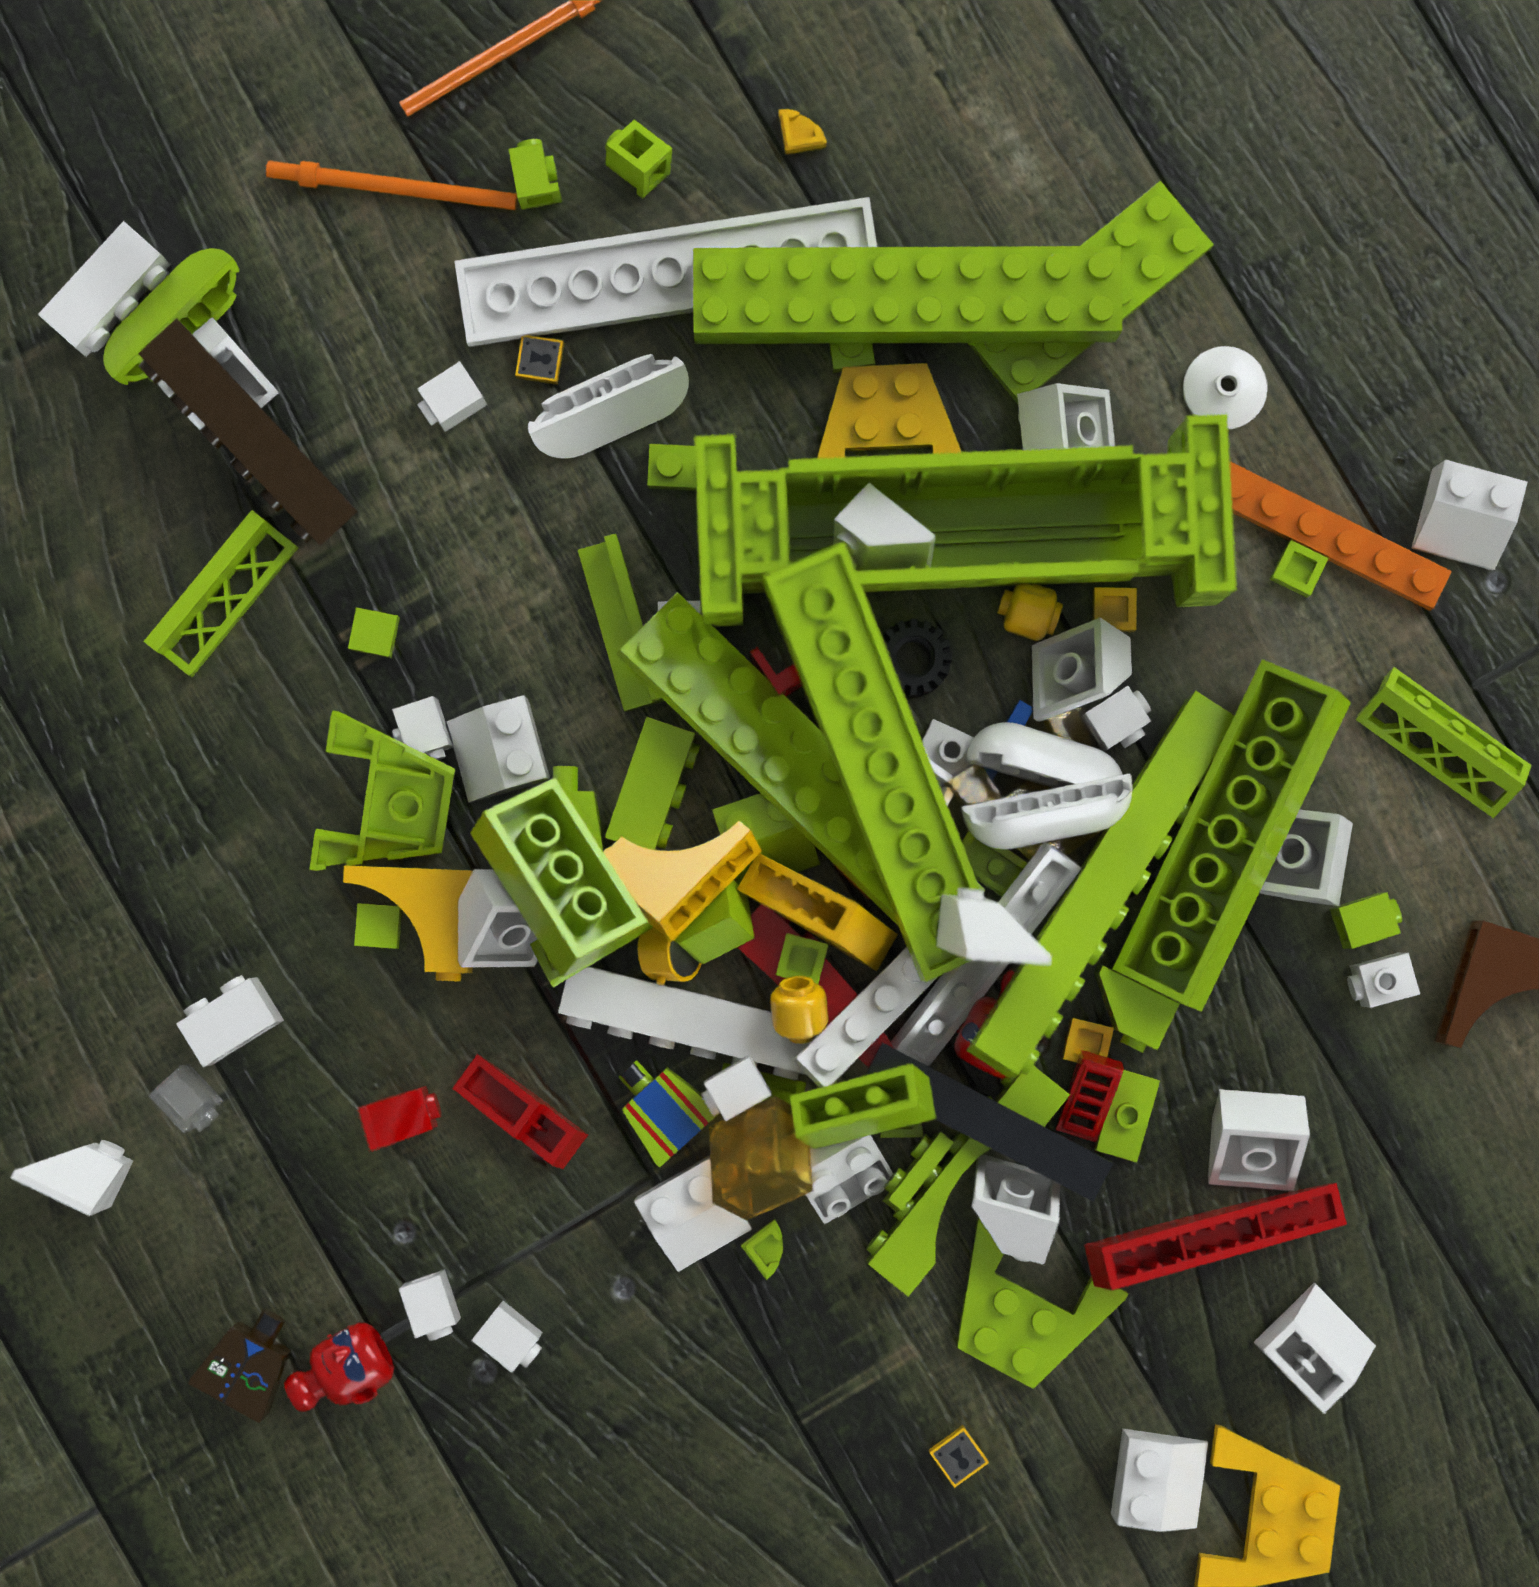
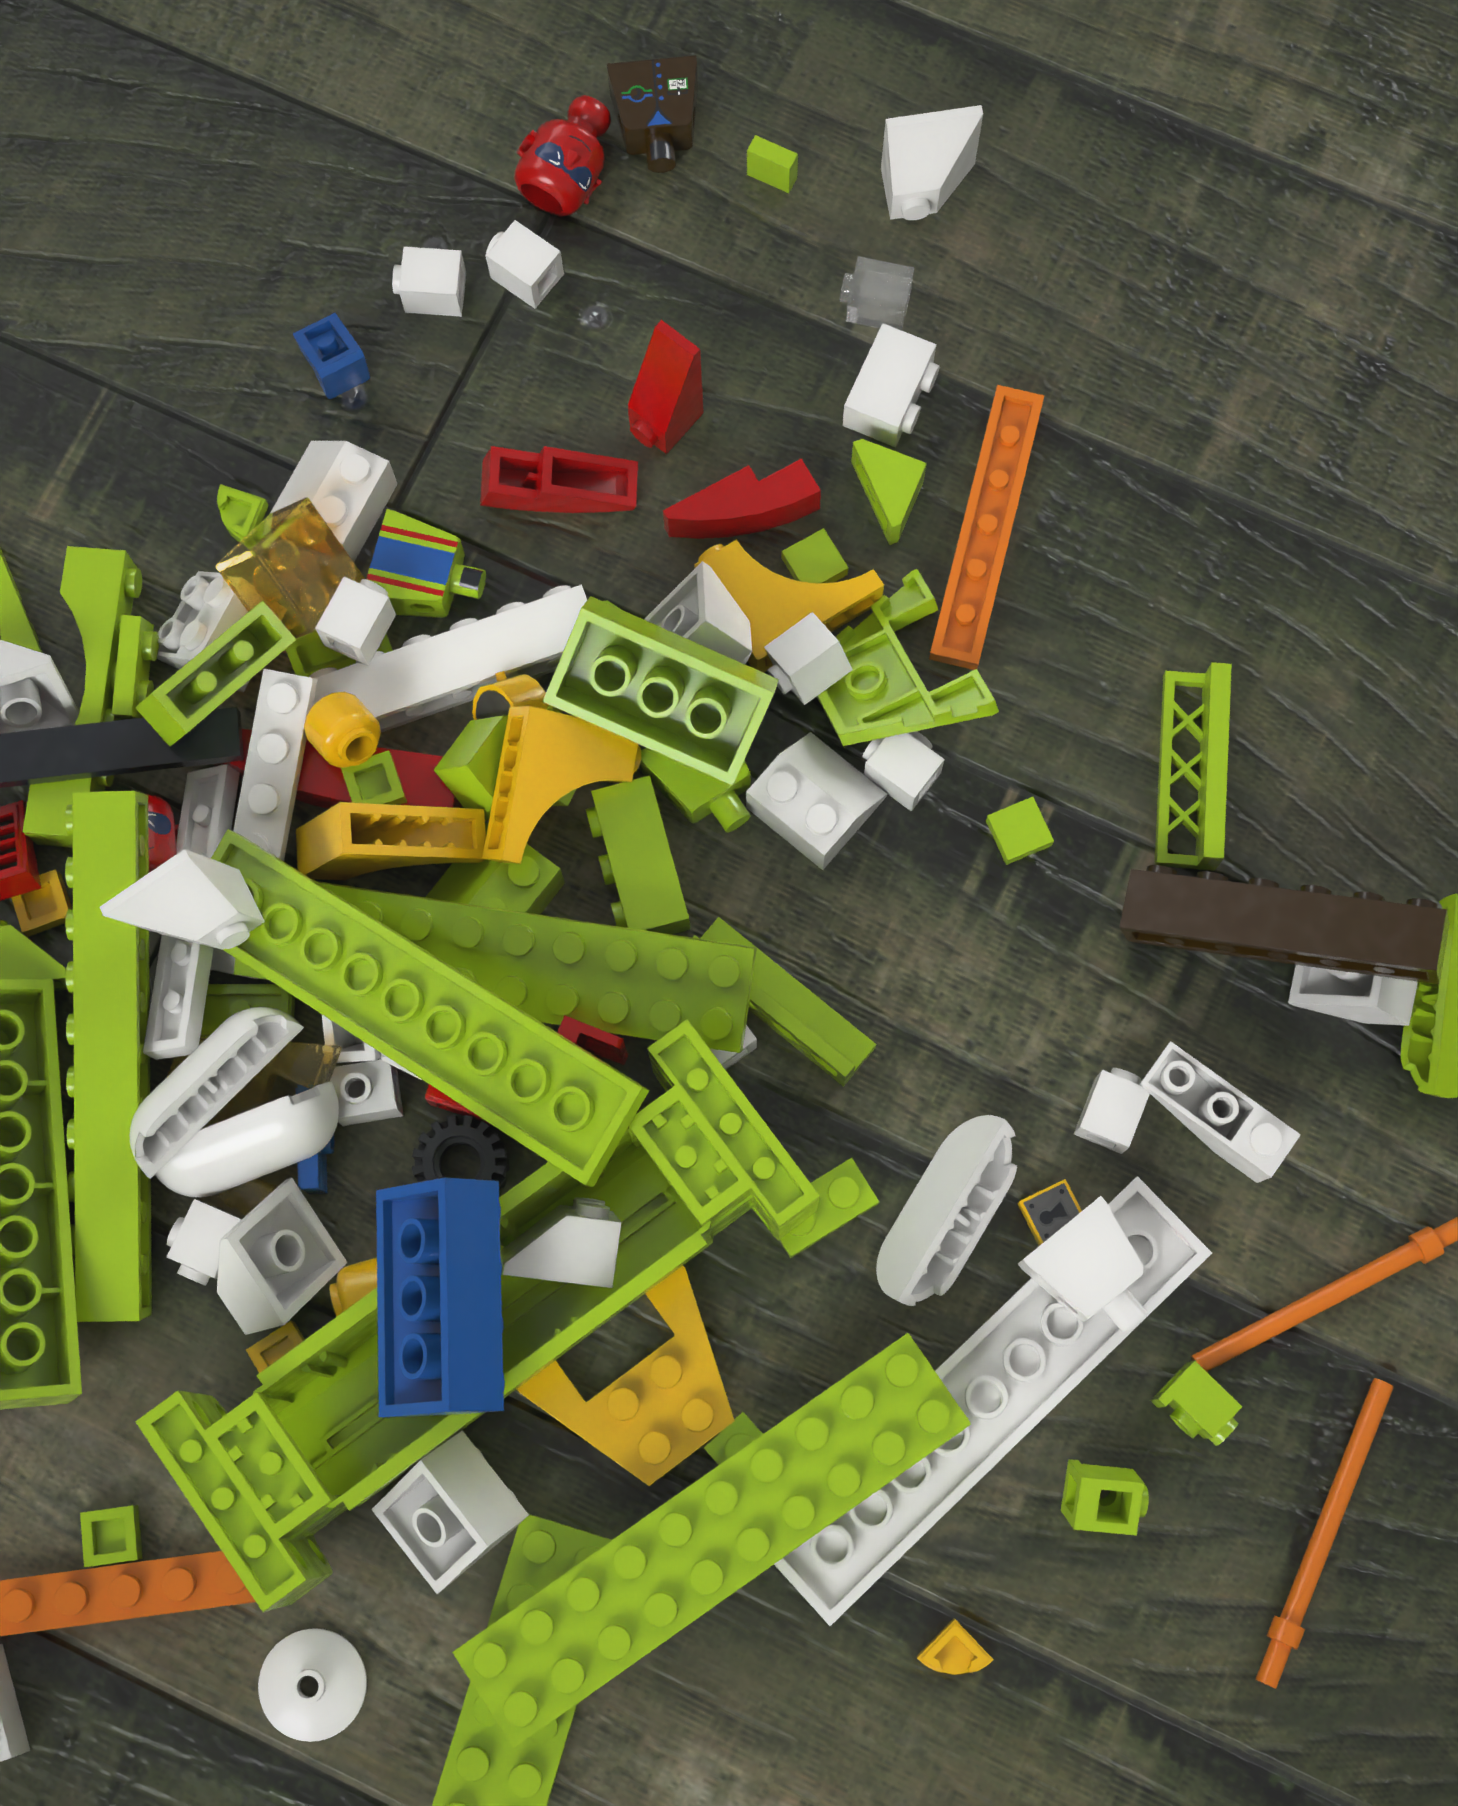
camera: 150 degrees right, 10 degrees down
none -> blue slope [293,313,370,399]
none -> blue slope [376,1178,505,1417]
none -> red slope [663,459,821,539]
none -> lime tile [747,135,798,193]
none -> white brick [764,612,853,705]
none -> lime slope [851,439,927,545]
none -> orange plate [929,385,1044,670]
none -> white torso [1018,1196,1148,1333]
none -> white slope [1140,1041,1301,1183]

